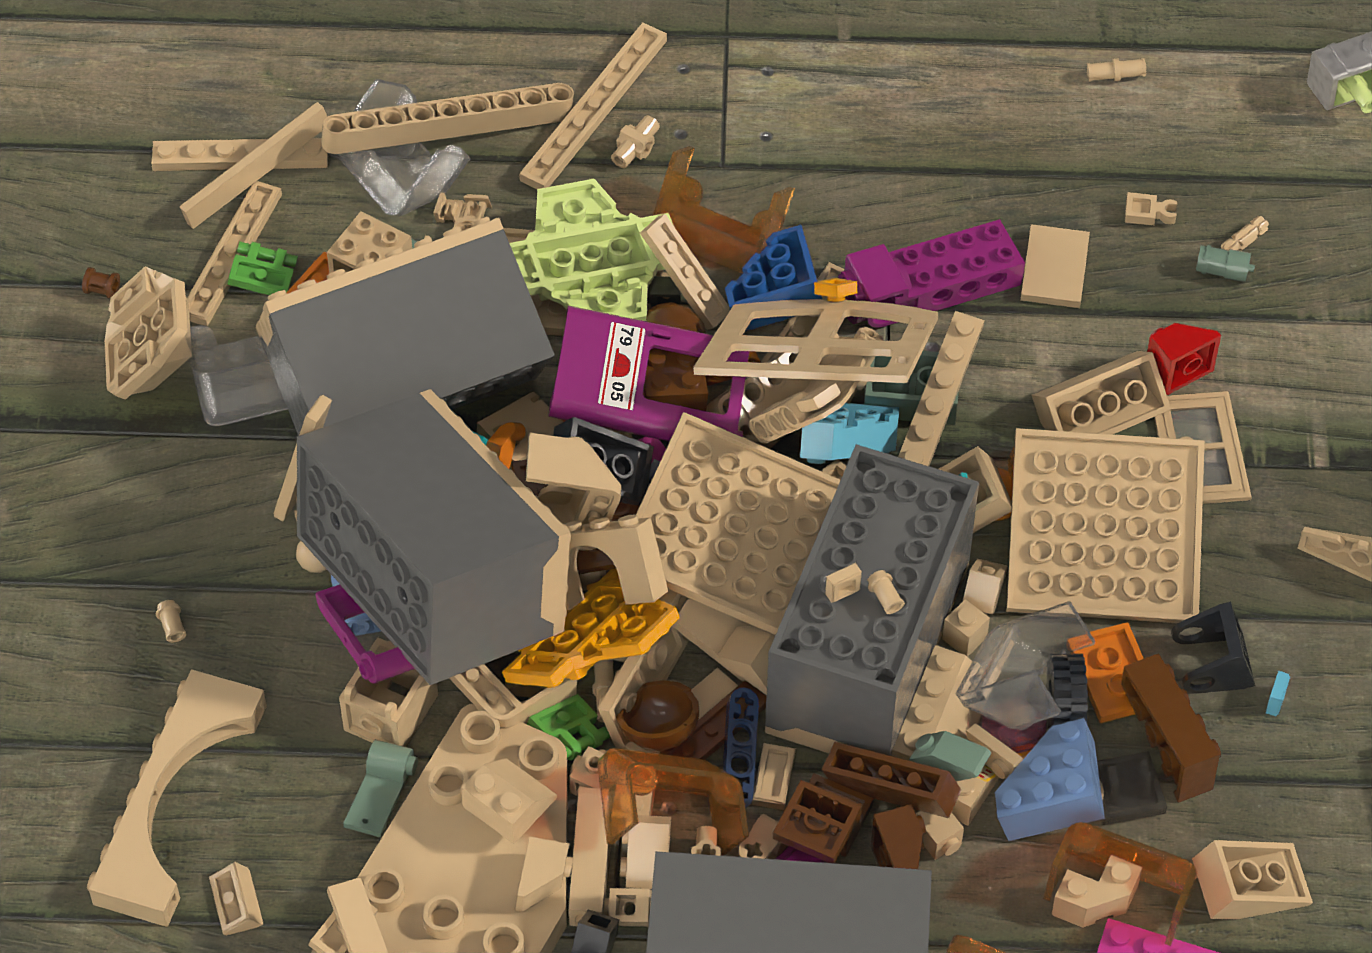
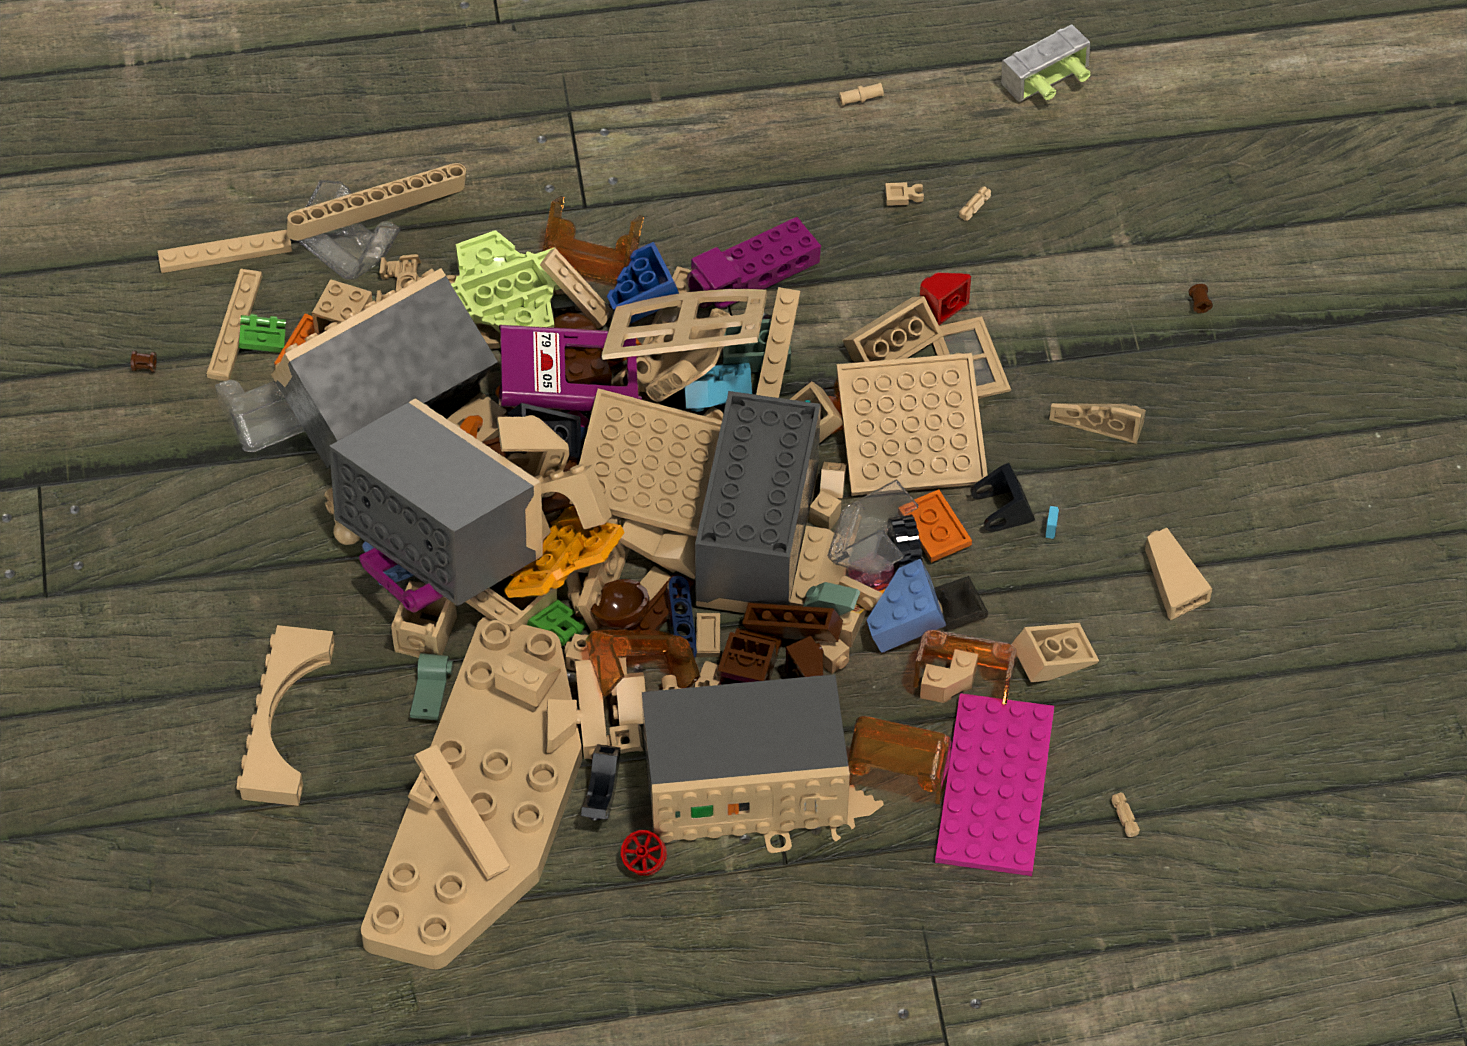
camera: 10 degrees left, 0 degrees up
tan piece [104,266,192,400] -> none
tan pin [156,600,186,643] -> none
tan tile [180,102,327,229] -> none
tan slope [209,862,263,936] -> none
tan tile [274,395,332,521] -> none
tan plate [519,22,667,189] -> none
tan axle [611,115,660,168] -> none
tan tile [796,383,841,413] -> none
light orange plate [814,278,857,302] -> none
tan tile [826,563,862,603] -> none
tan pin [867,570,905,614] -> none
tan tile [1020,224,1090,308] -> none
reddish brown wedge [1121,653,1221,803] -> none
sand green piece [1196,245,1255,282] -> none

